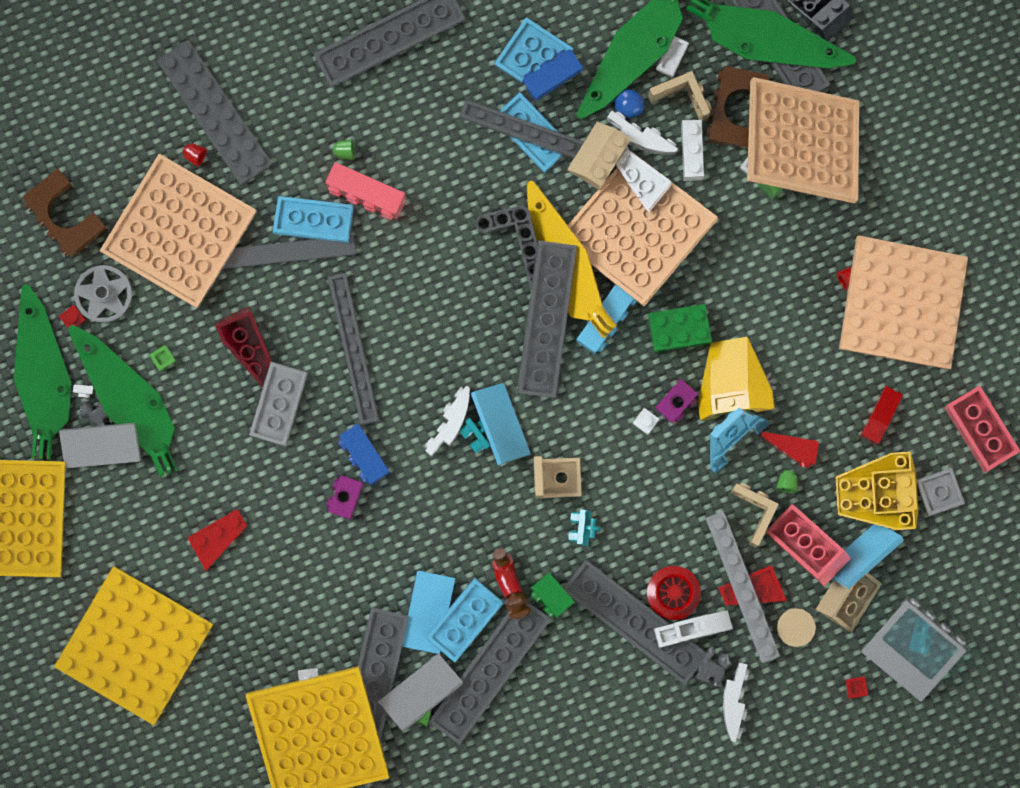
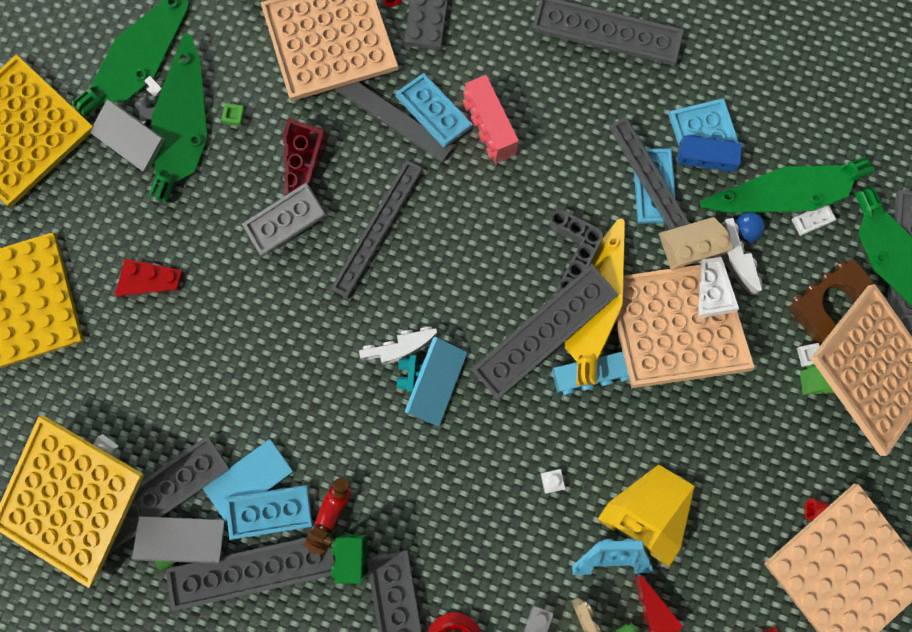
camera: 40 degrees right, 5 degrees down
red plate [59,305,86,328] -> none
light grey wheel [74,265,132,323] -> none
magenta brick [326,475,363,520] -> none
bright green hat [333,139,355,160] -> none
blue brick [338,424,390,485] -> none
tan bracket [534,456,581,499] -> none
teal hips [569,509,601,546] -> none
green brick [647,304,712,353] -> none
tan bracket [648,71,712,122] -> none
magenta brick [655,379,698,424] -> none
white brick [681,120,704,181] -> none

